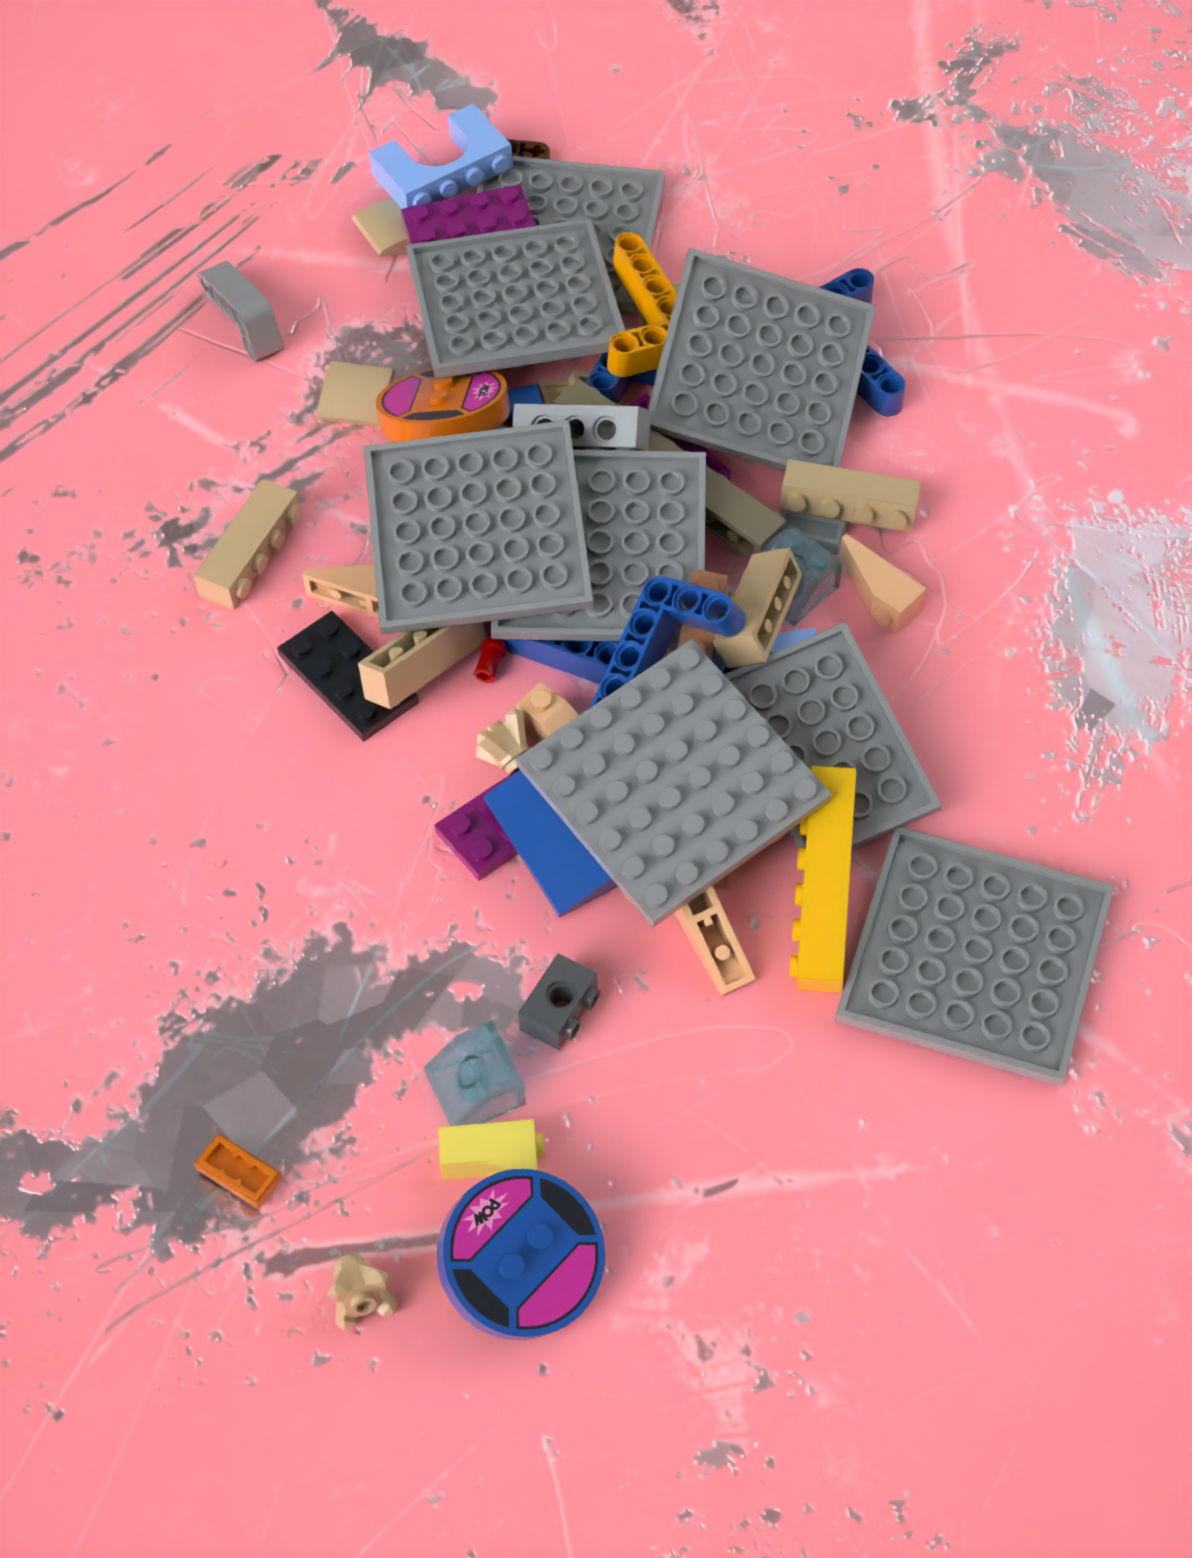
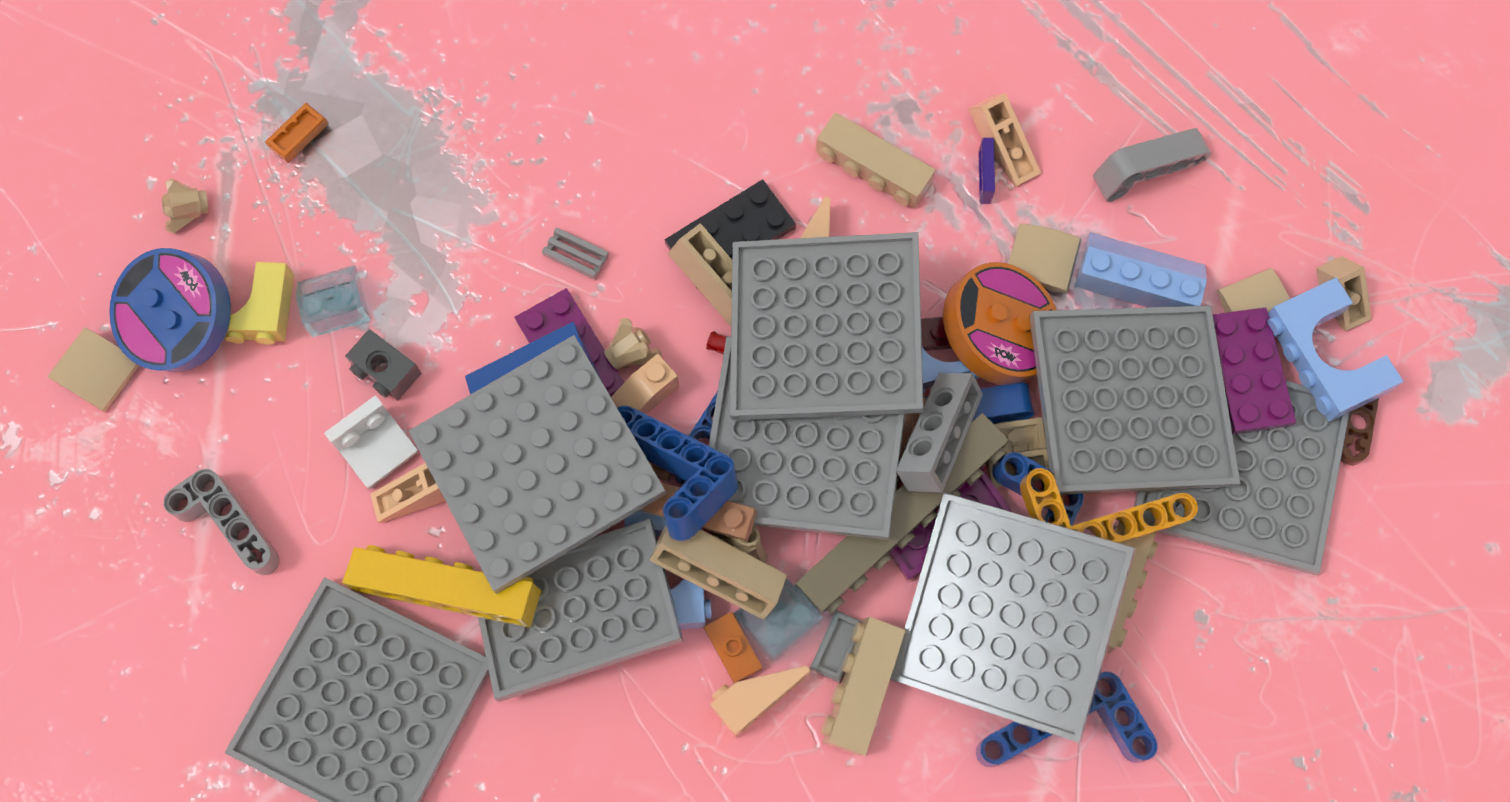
camera: 95 degrees right, 15 degrees up
none -> tan slope [47,327,139,412]
none -> light grey beam [163,468,279,576]
none -> white bracket [324,395,418,489]
none -> light grey tile [542,227,609,280]
none -> orange plate [704,611,762,683]
none -> light nougat slope [968,93,1041,186]
none -> dark purple tile [978,137,995,204]
none -> light blue slope [1074,232,1207,308]
none -> tan slope [1316,256,1372,331]

